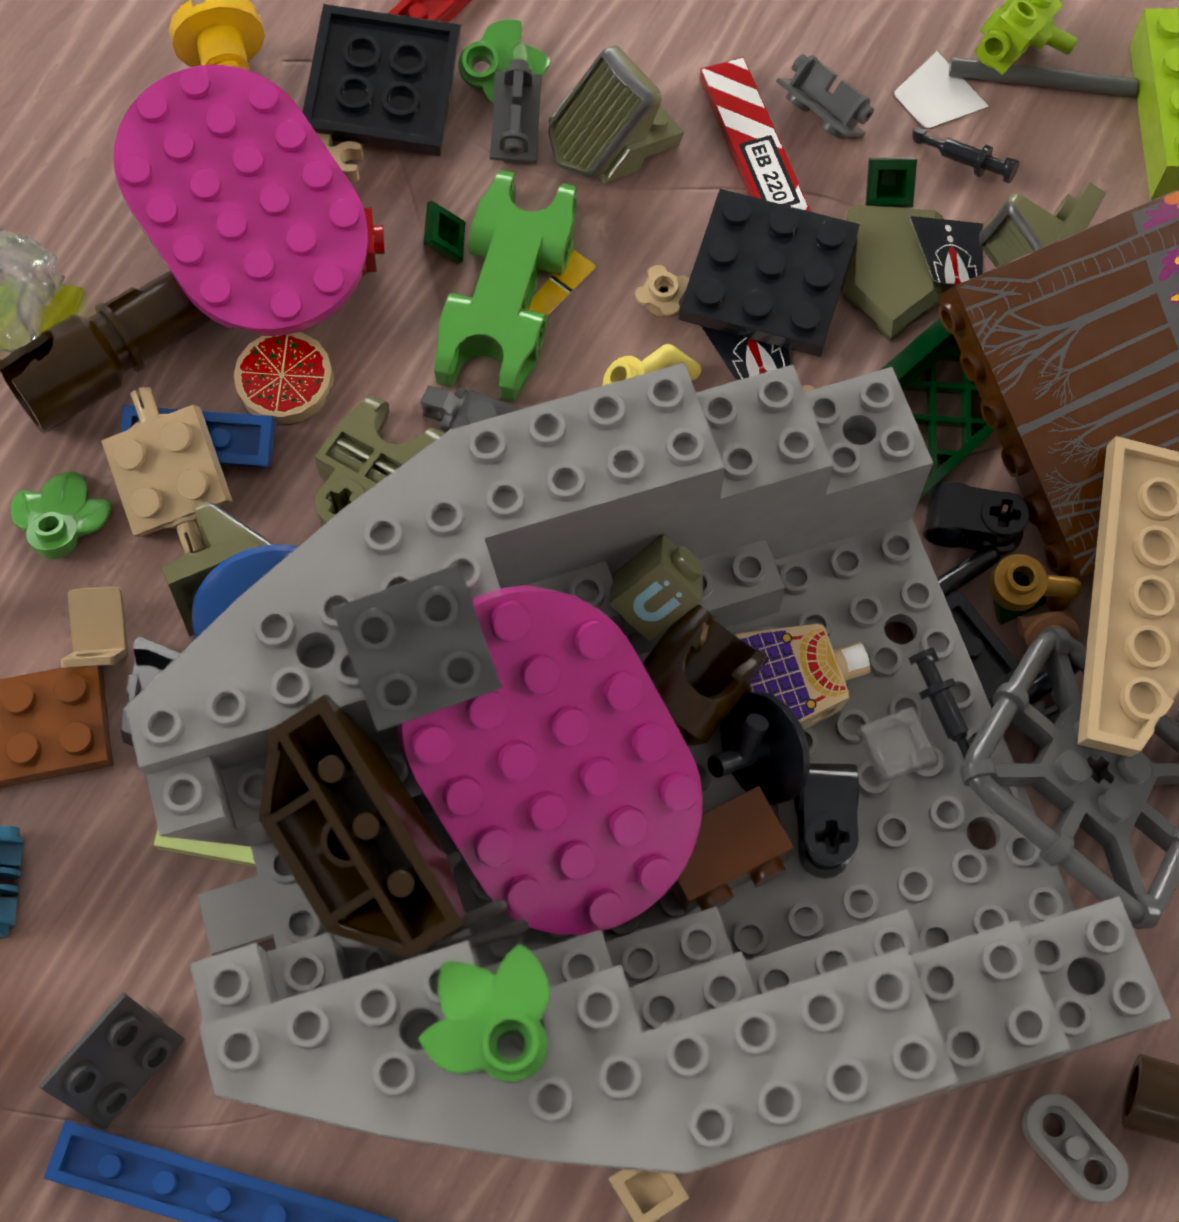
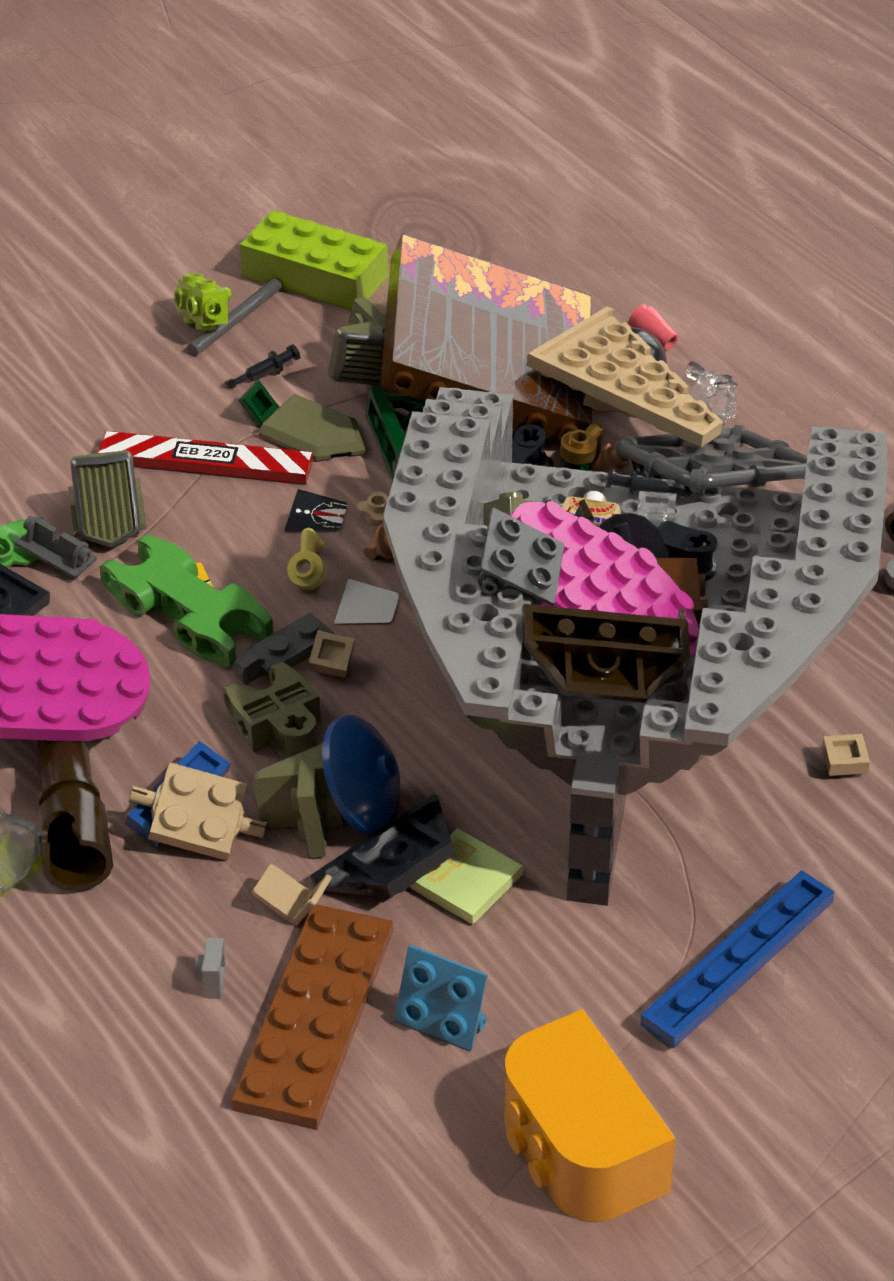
camera: 65 degrees left, 25 degrees down
bright green plate [11,471,113,559] -> none
dark grey hinge [38,992,185,1129] -> none
tile [233,332,334,425] -> none
bright green plate [419,945,551,1083] -> none
dark green slope [422,200,466,265] -> none
tan plate [635,265,689,317] -> none
black plate [679,189,860,357] -> none
dark grey hinge [776,54,874,139] -> none
white sticker [894,51,989,128] -> none
black sticker [909,216,983,284] -> none

